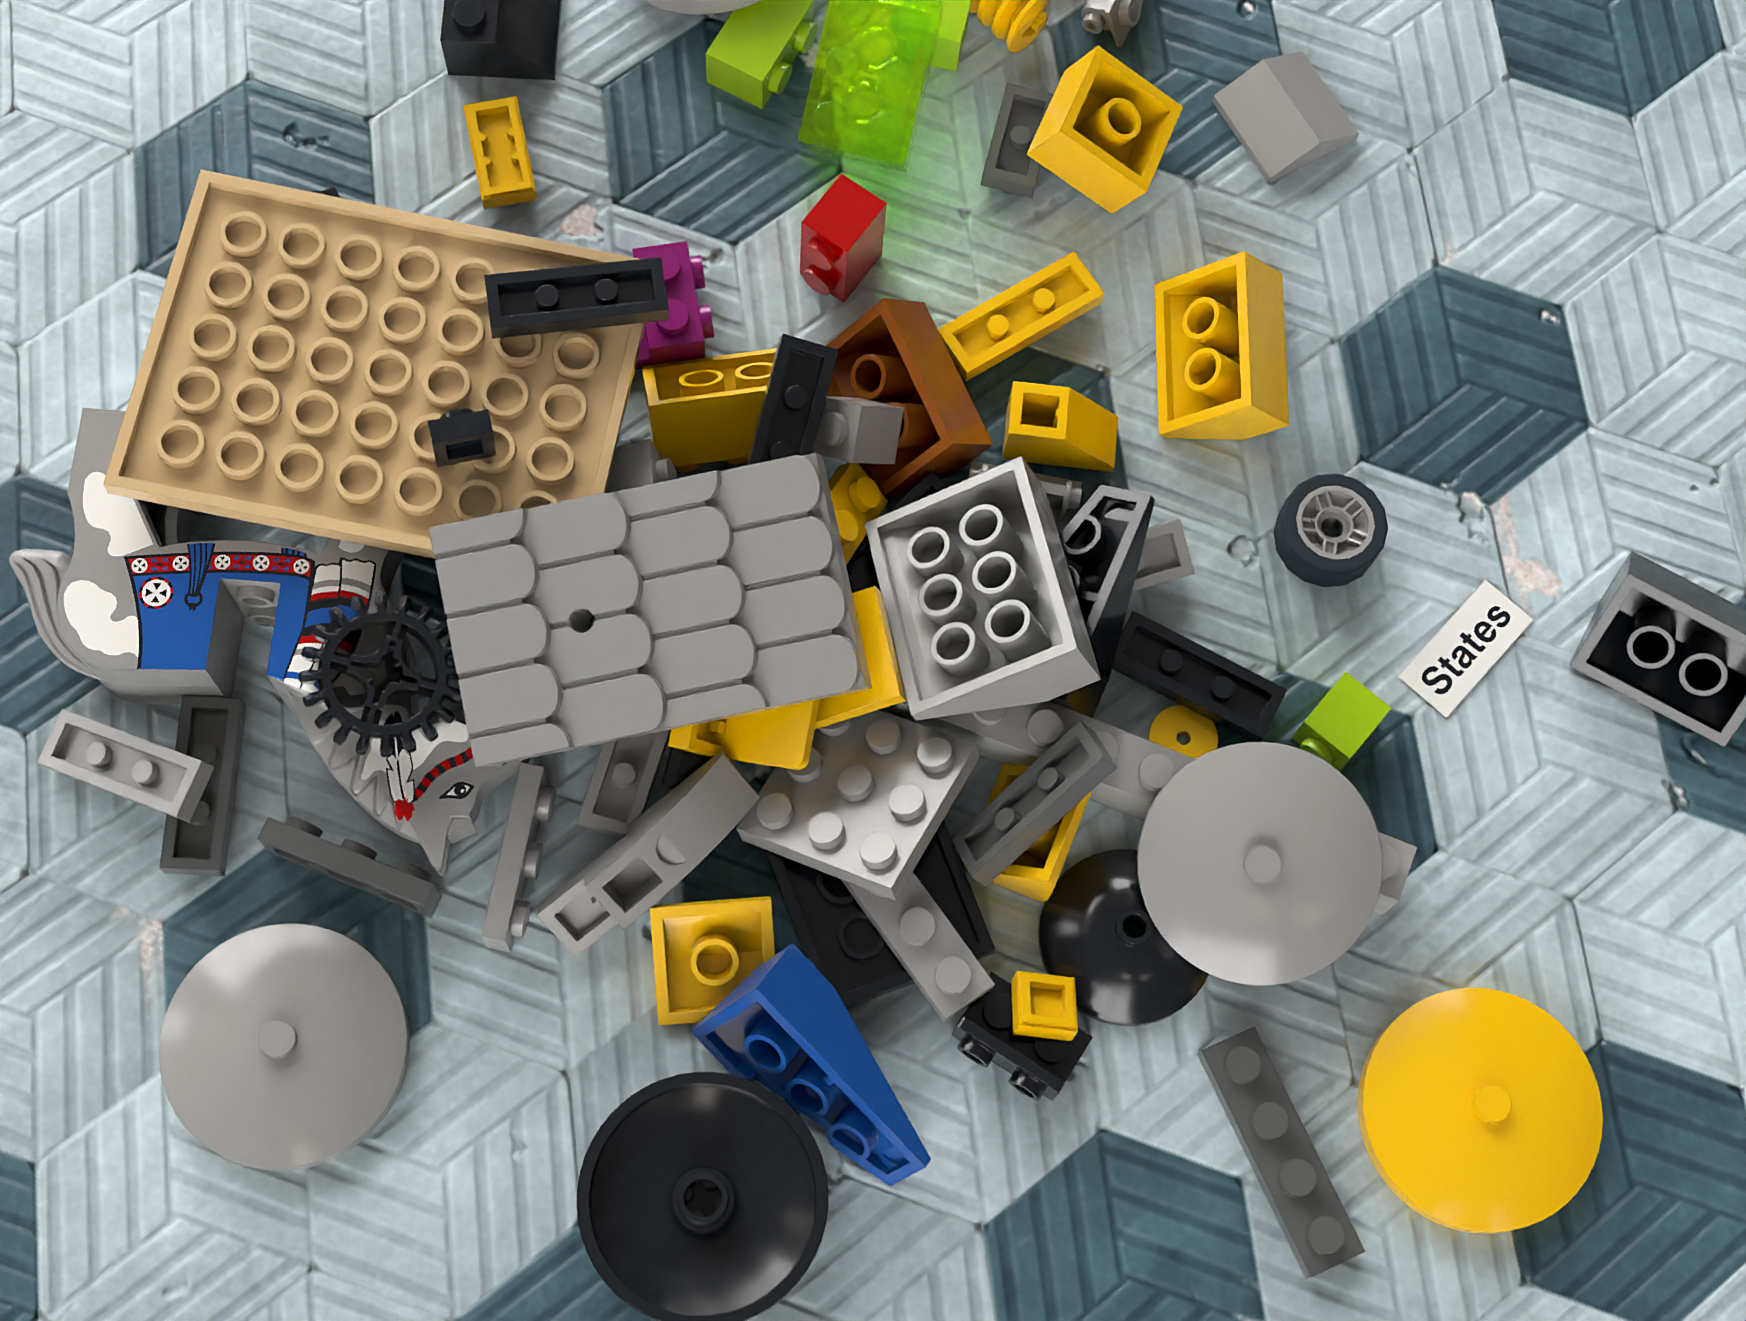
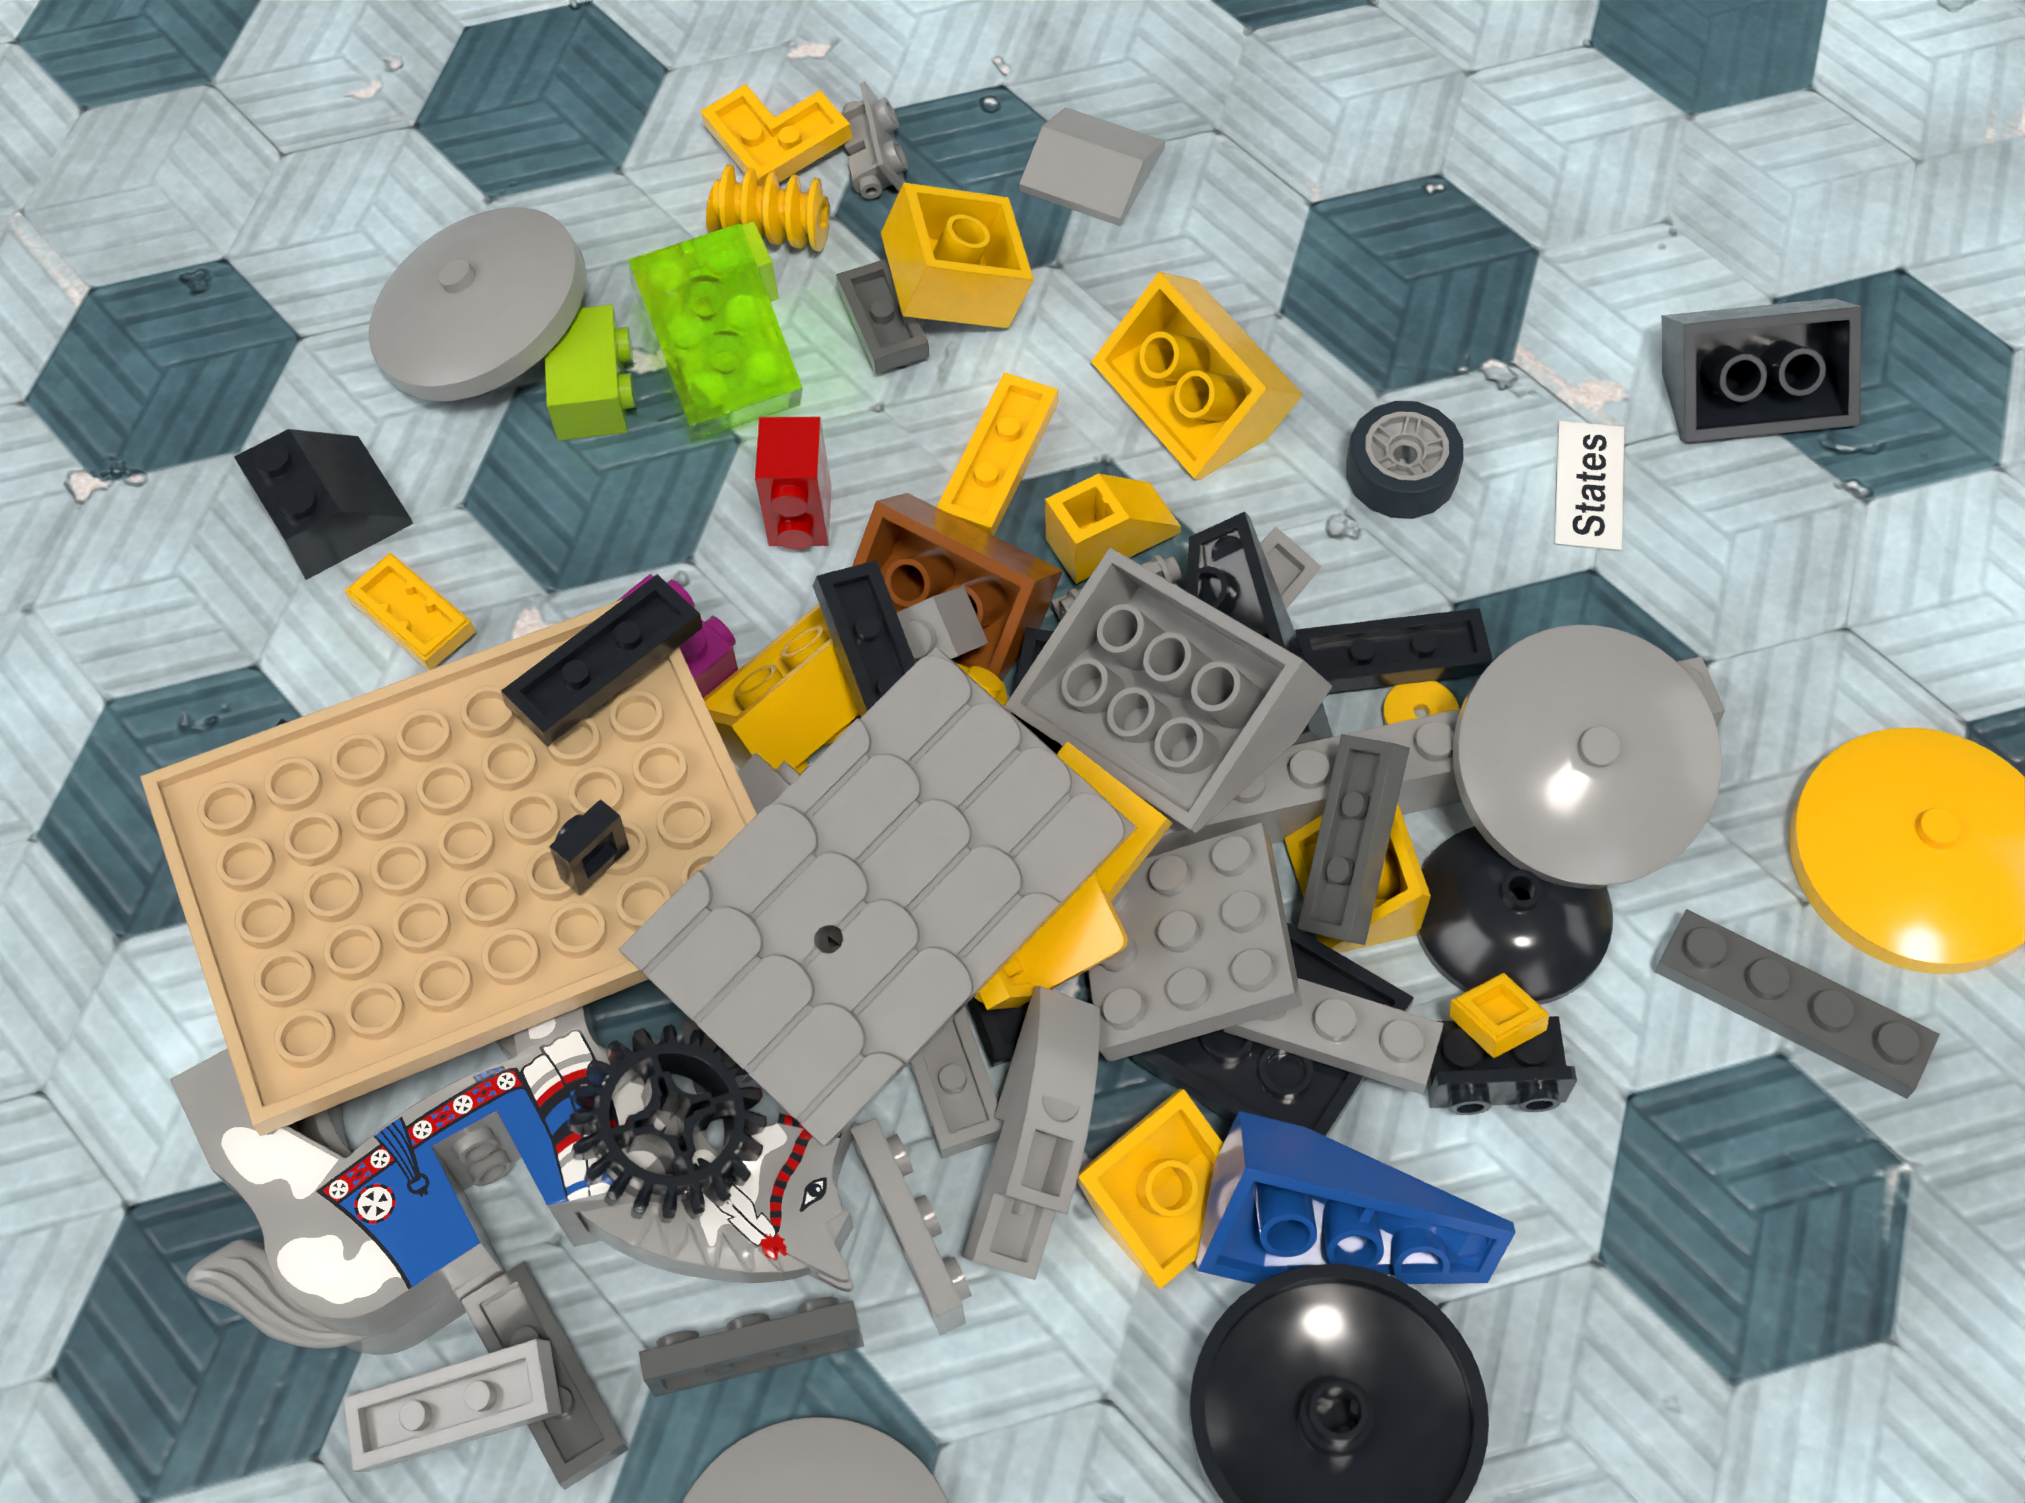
camera: 25 degrees left, 10 degrees down
lime brick [1292,672,1392,771] -> none

